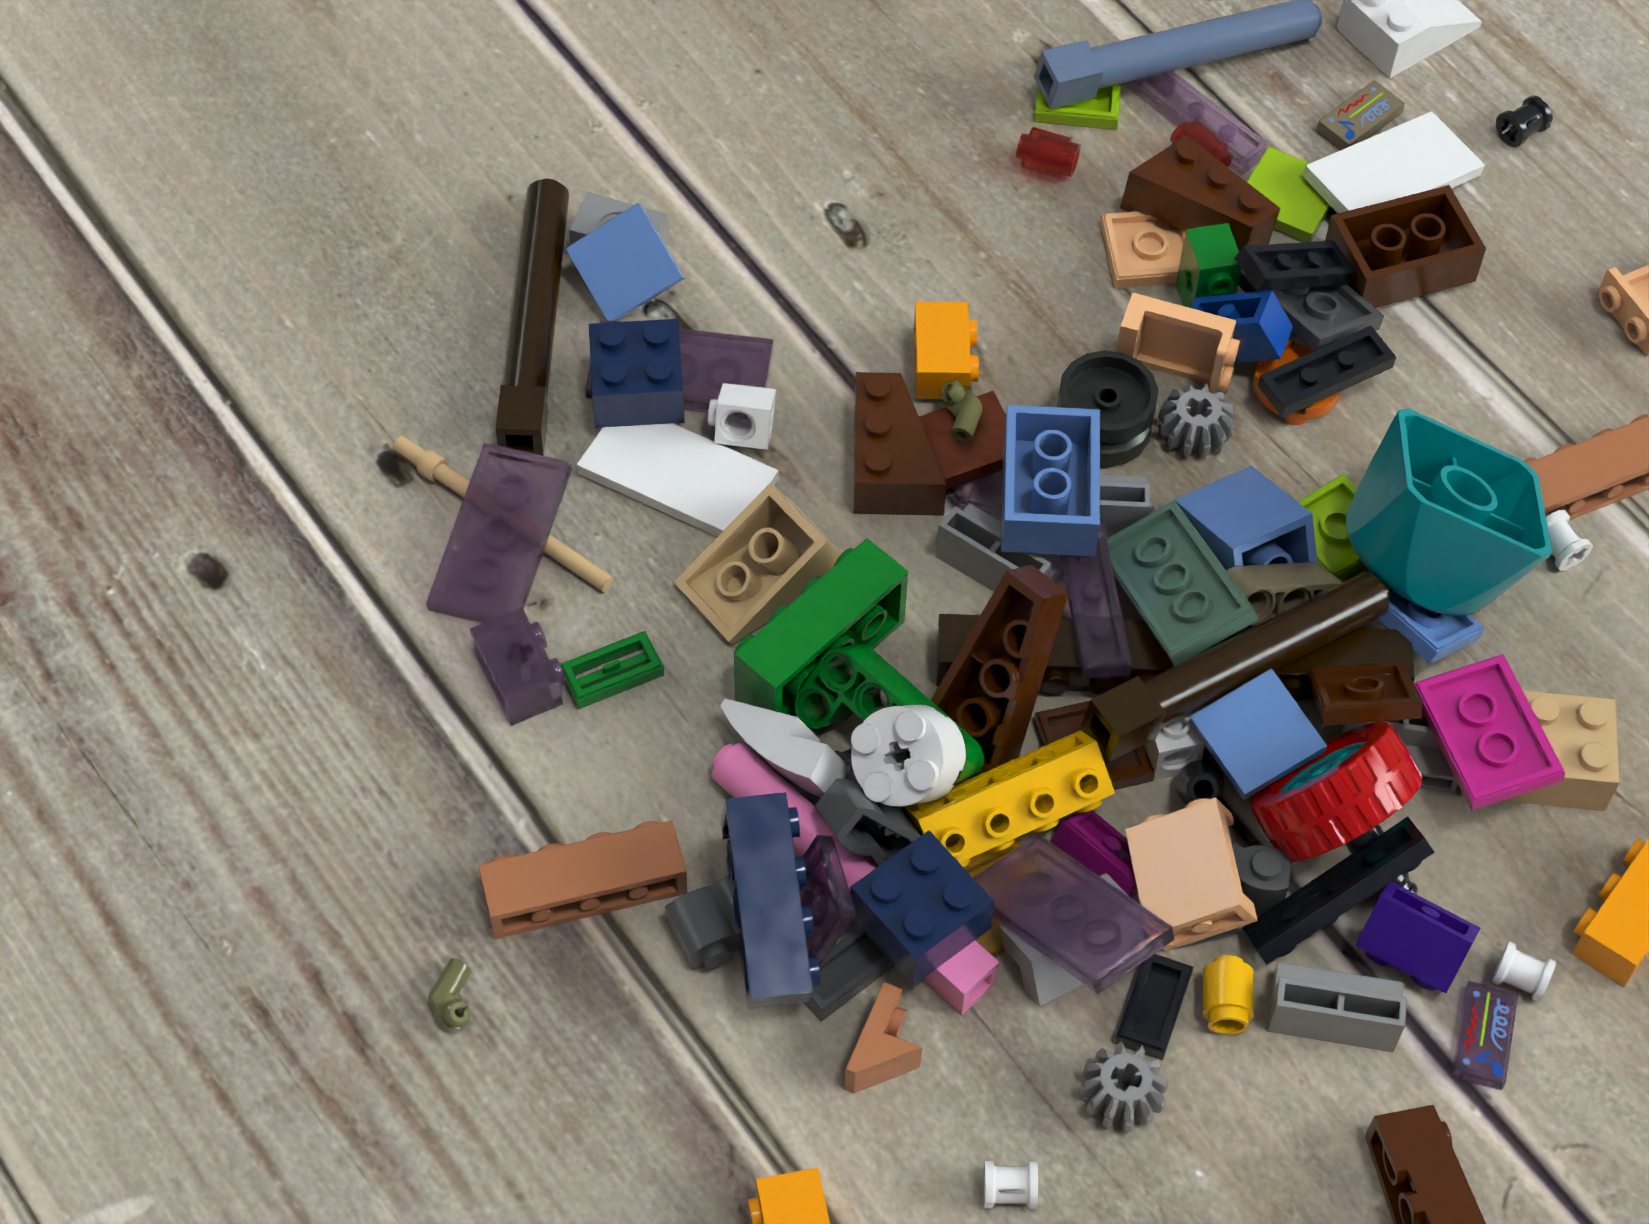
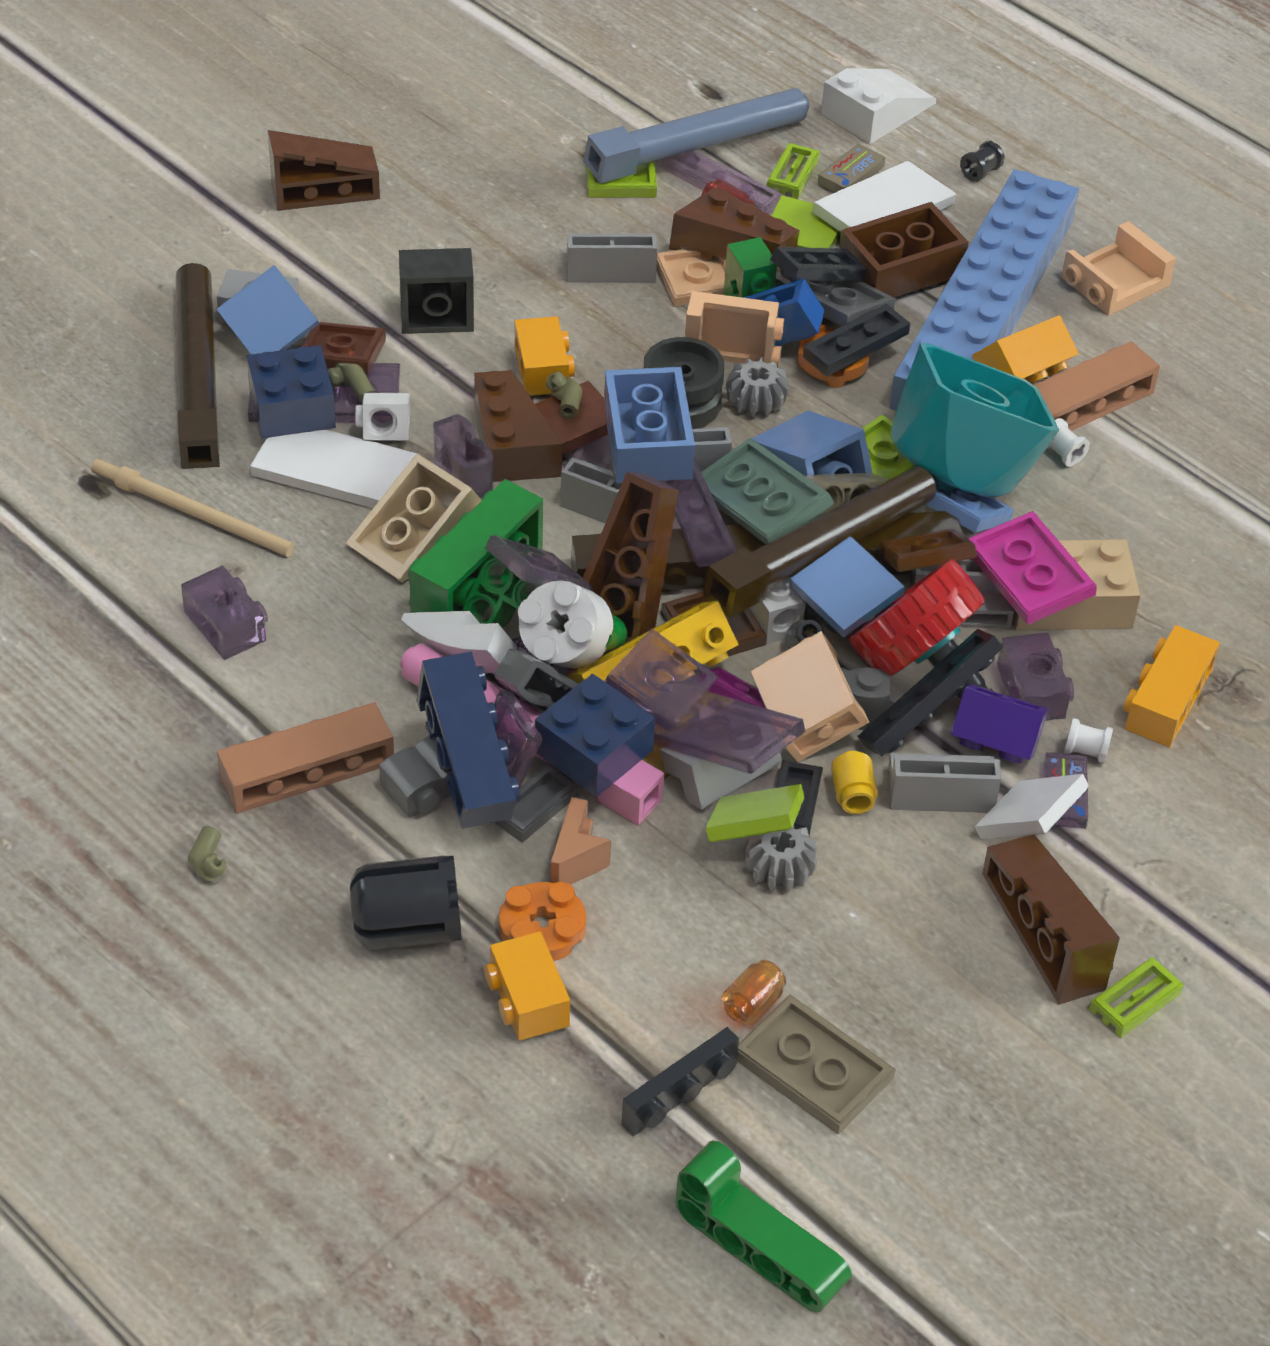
camera: 10 degrees left, 10 degrees down
clear purple tile [426,443,572,631] -> none
green tile [559,631,664,710] -> none
white bush [984,1161,1038,1210] -> none
clear red brick [1016,127,1081,178] -> none
none -> reddish brown wedge [268,130,380,211]
none -> copper tile [301,322,386,374]
none -> olive arm [328,363,375,402]
none -> black cylinder [350,855,462,951]
none -> pearl dark grey brick [399,248,474,334]
none -> brick [433,414,493,498]
none -> clear purple tile [485,535,592,590]
none -> orange plate [499,882,586,961]
none -> light grey piece [566,234,657,283]
none -> tile [604,628,718,733]
none -> lime tile [706,784,805,842]
none -> lime tile [766,143,820,199]
none -> medium blue brick [890,169,1079,410]
none -> light orange brick [971,315,1079,384]
none -> white tile [975,774,1089,839]
none -> clear purple brick [997,632,1074,721]

